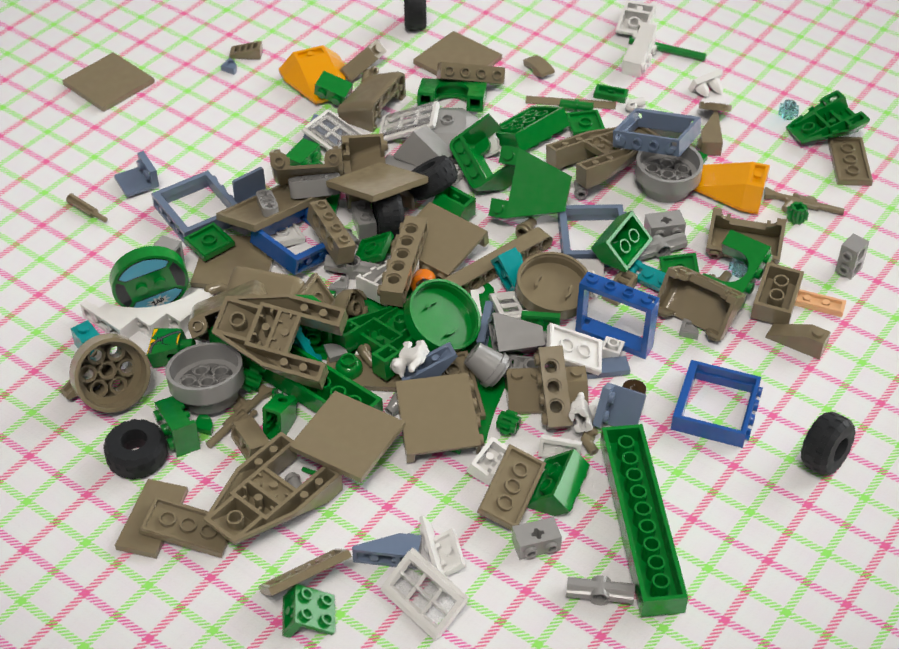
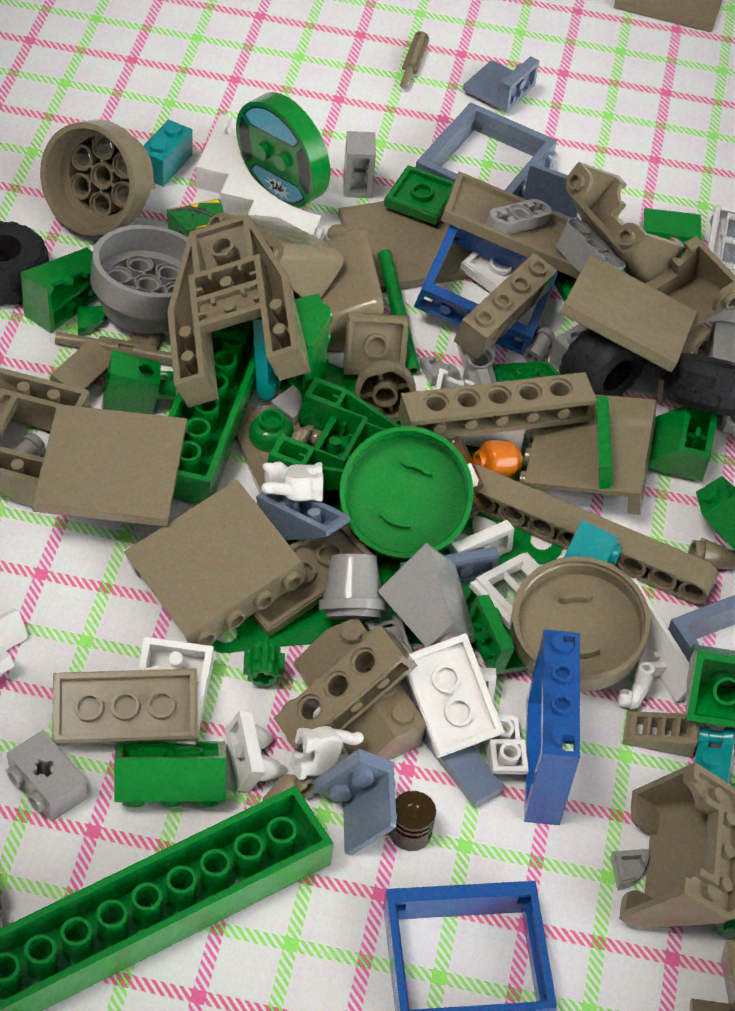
camera: 60 degrees right, 5 degrees up
none -> green tile [596,396,612,489]

